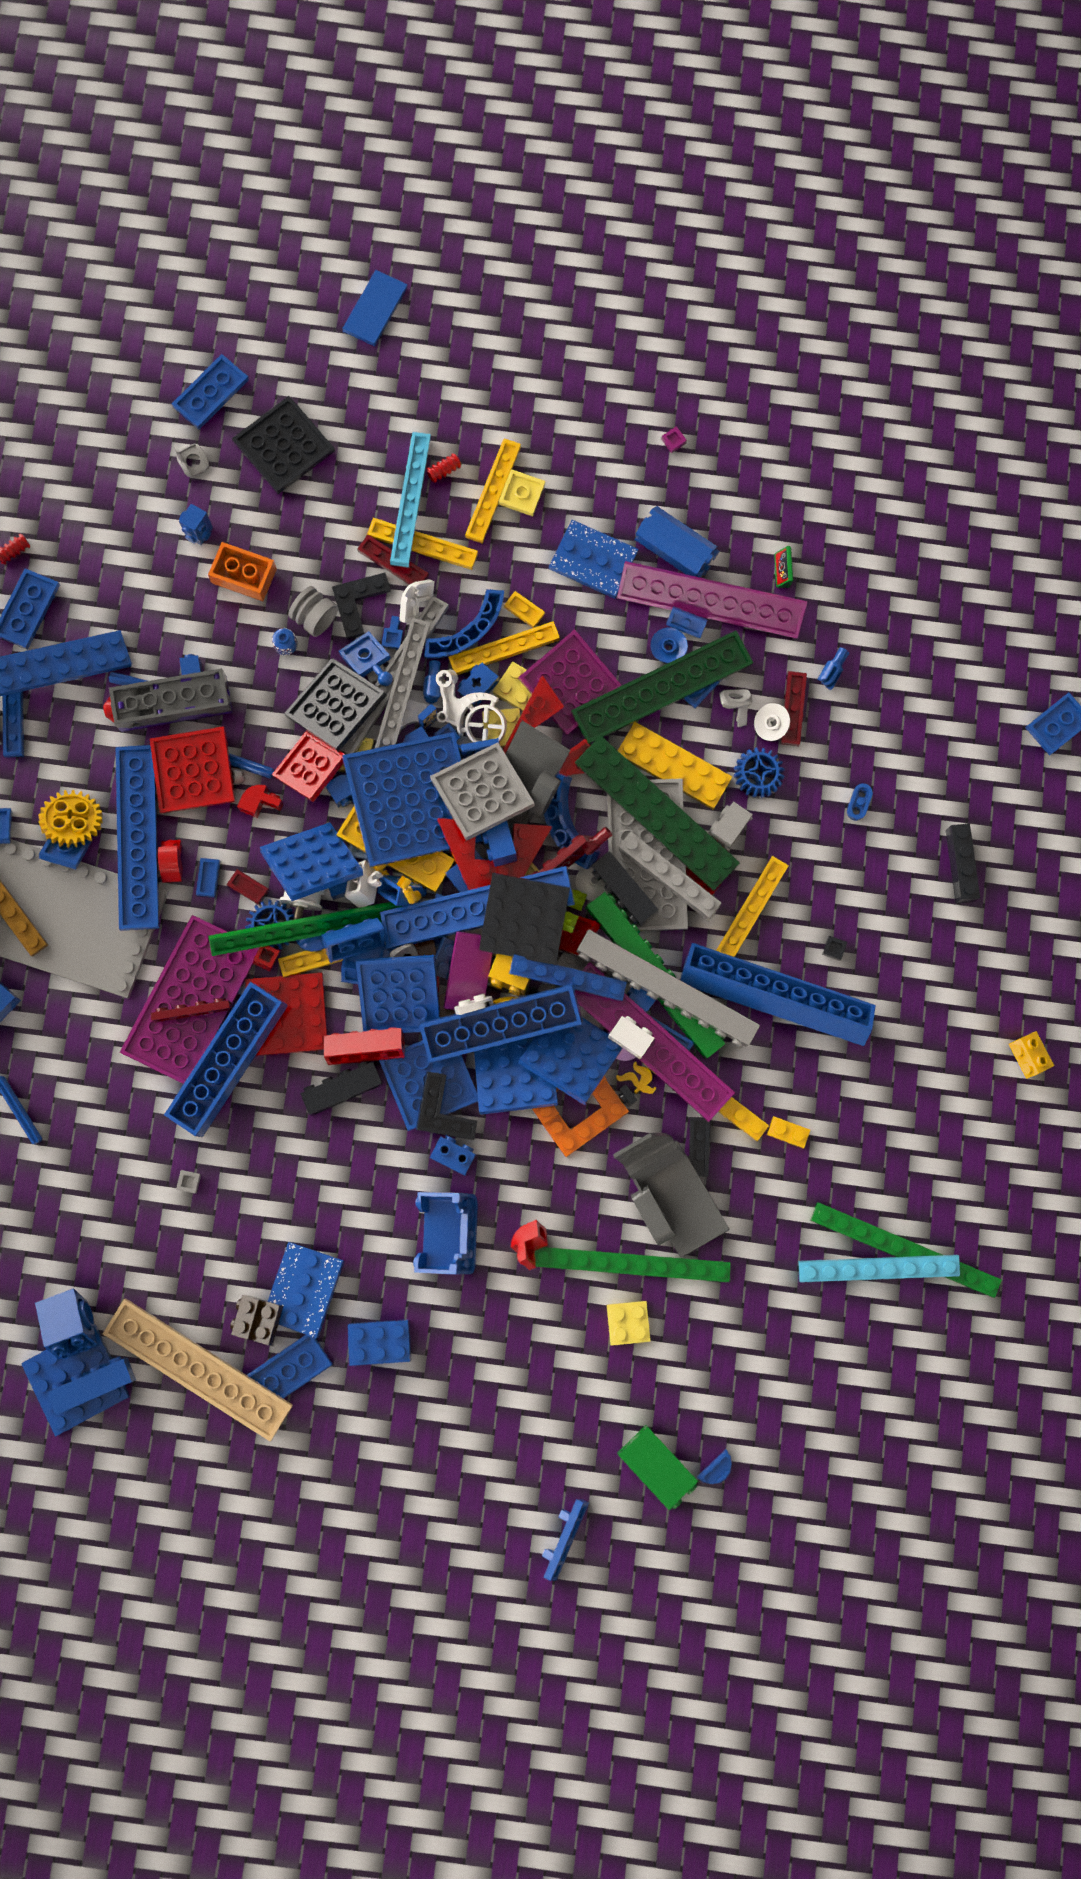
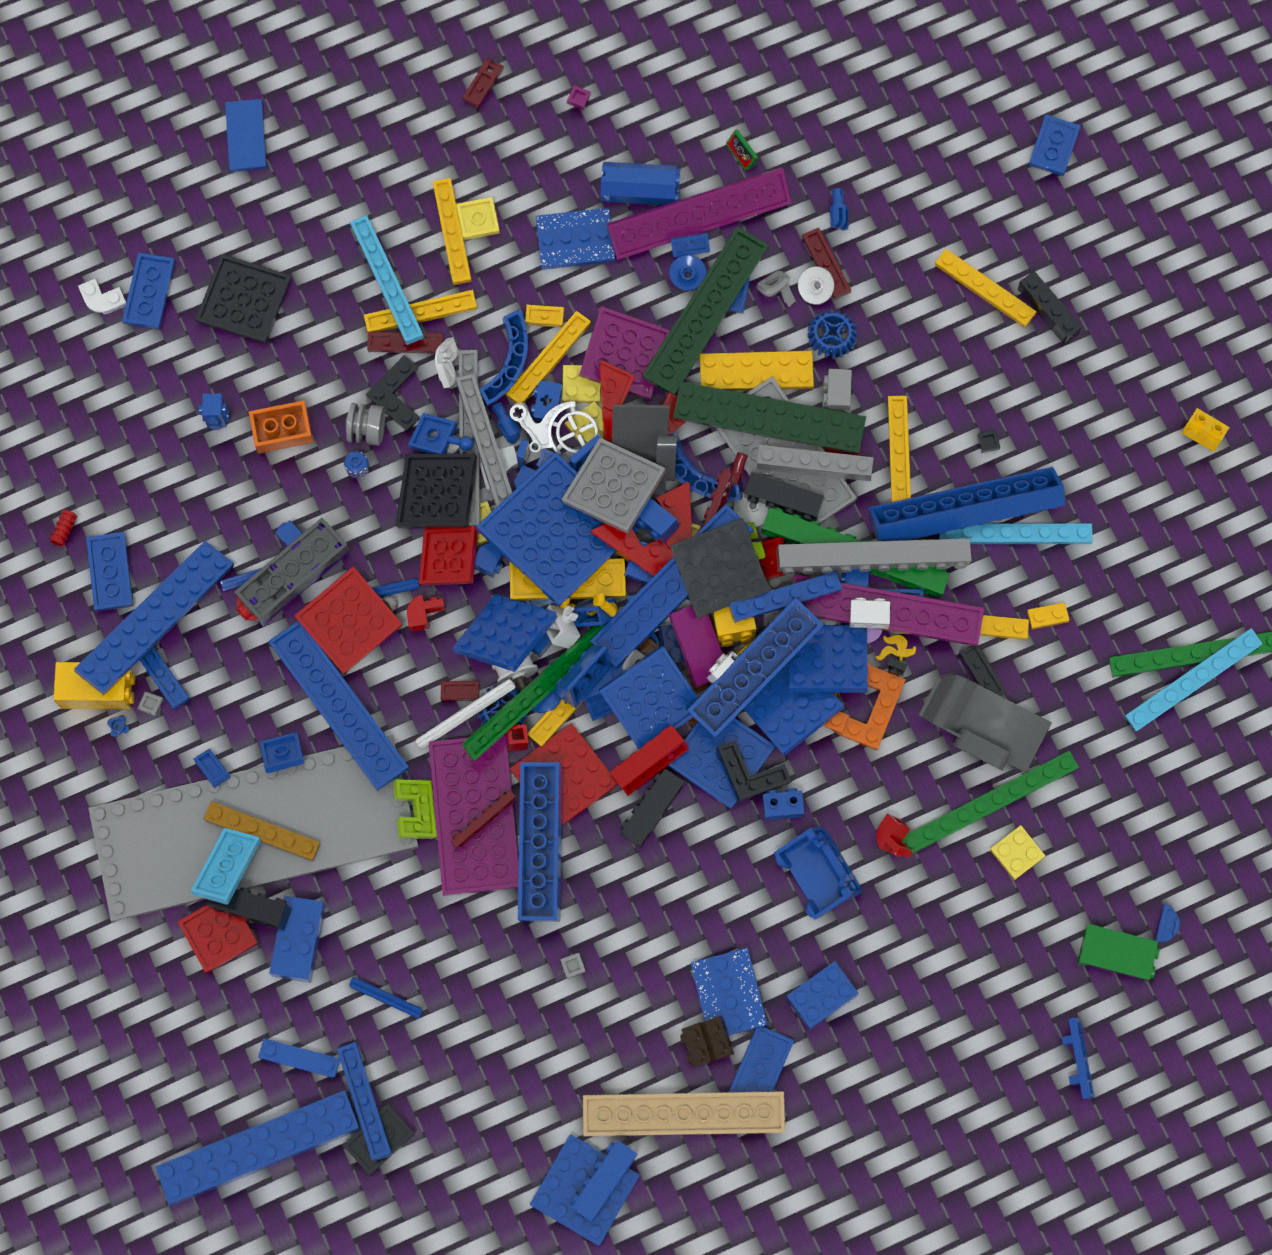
camera: 25 degrees left, 5 degrees down
brick [35,1288,97,1359] -> none
yellow gear [38,790,103,848] -> none
red brick [158,840,183,883] -> none
light grey piece [174,443,209,477] -> none
blue tile [196,858,221,898] -> none
blue plate [382,616,403,650] -> none
red piece [427,453,461,483] -> none
blue plate [847,784,873,821] -> none
none -> white plate [78,279,126,314]
none -> lime plate [393,779,437,839]
none -> white axle [415,679,515,749]
none -> dark red plate [463,58,504,108]
none -> yellow plate [934,249,1037,328]
none -> medium azure plate [939,524,1093,544]

